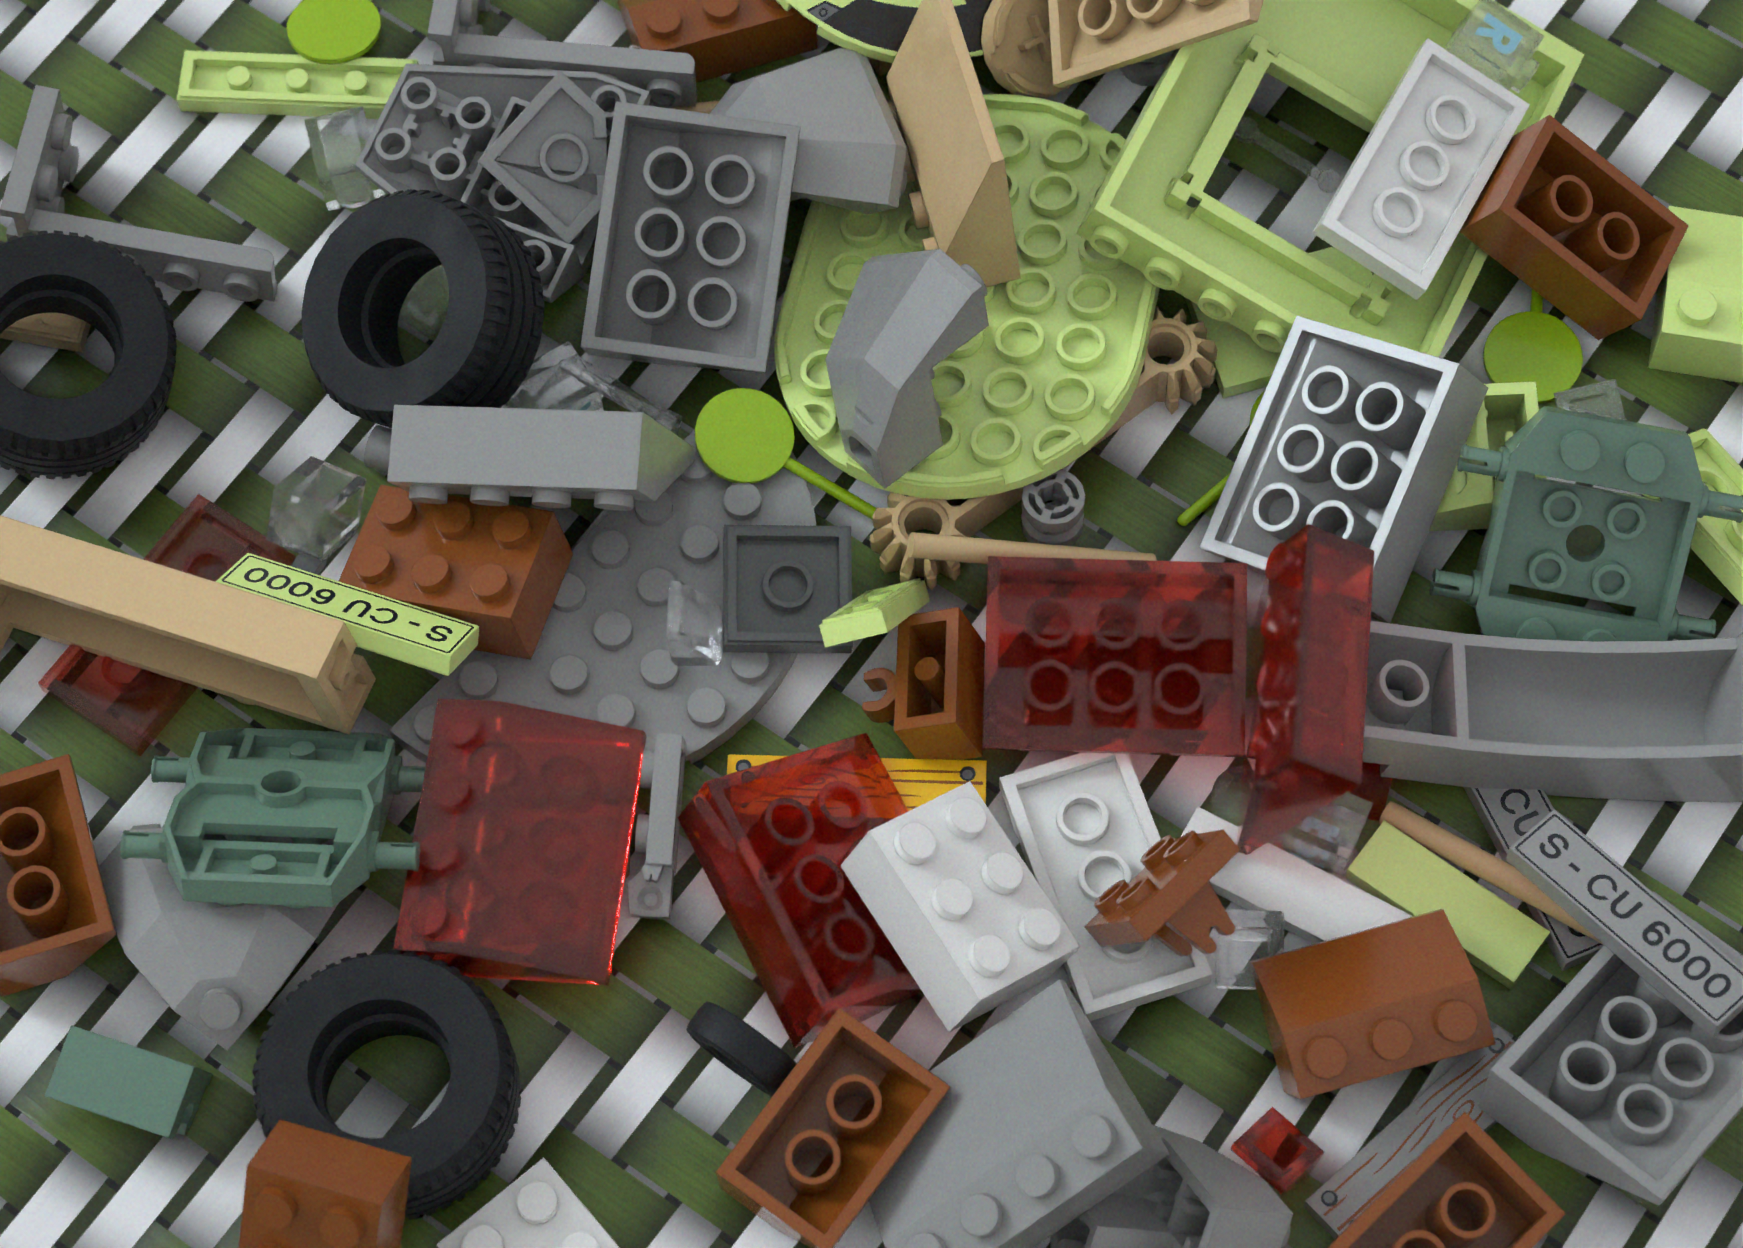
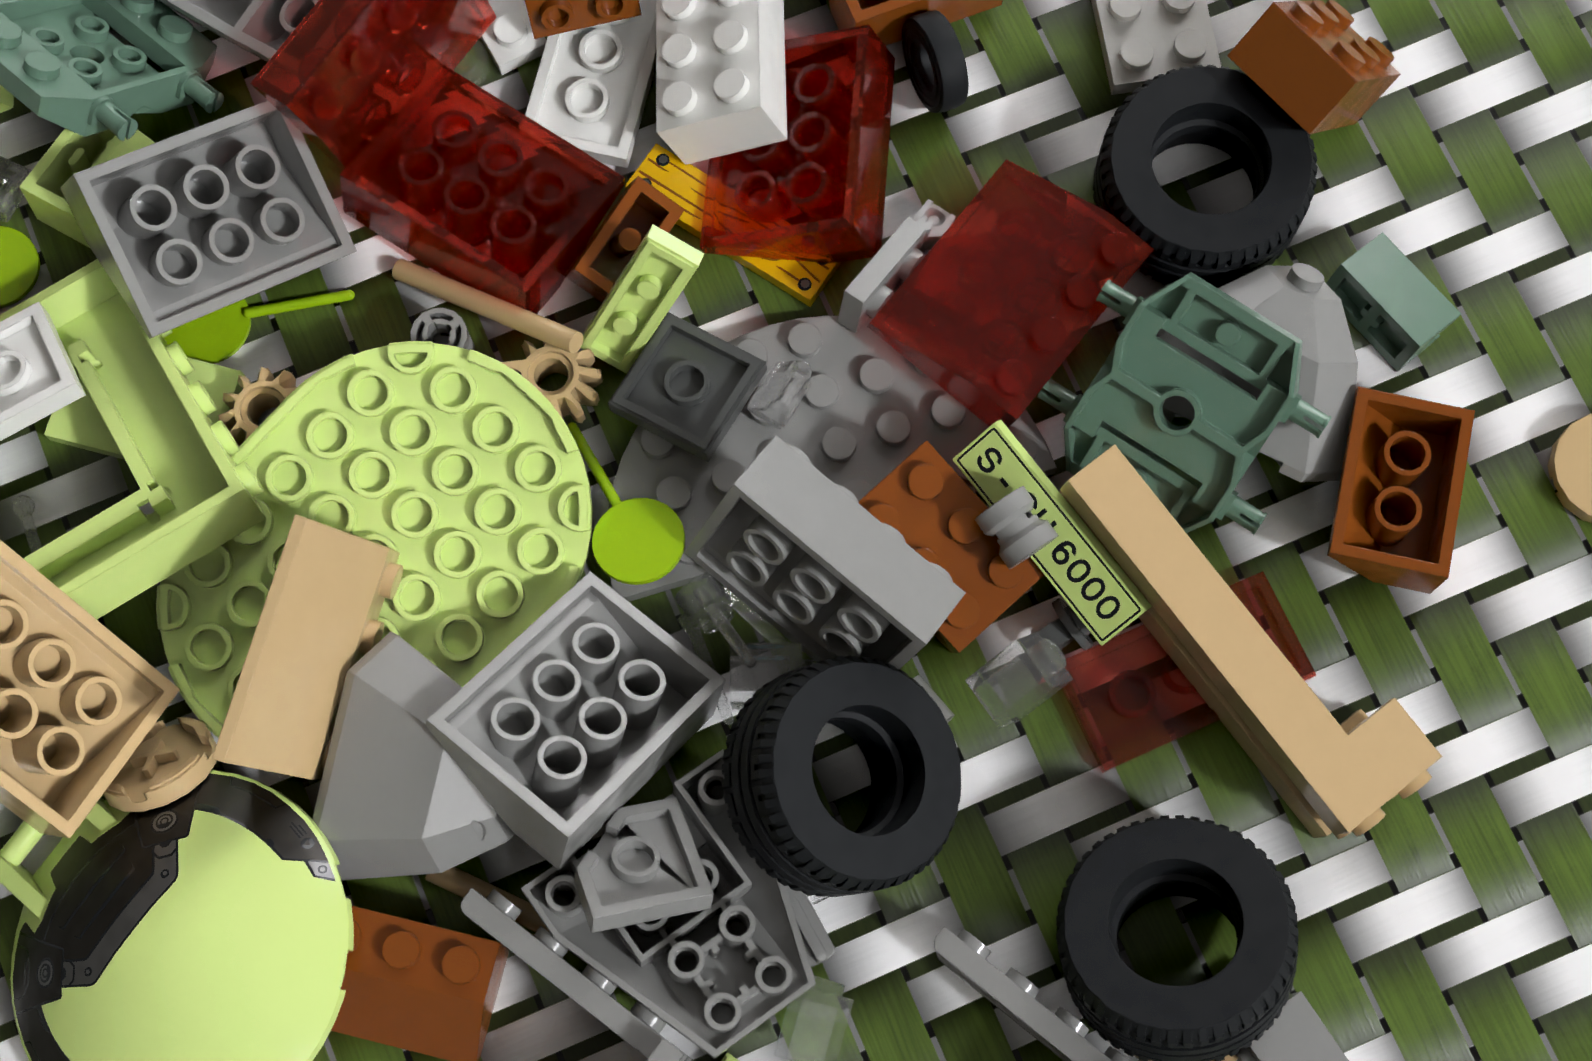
camera: 150 degrees left, 10 degrees up
light grey brick [825,249,989,489] -> none
none -> light grey wheel [975,486,1059,570]

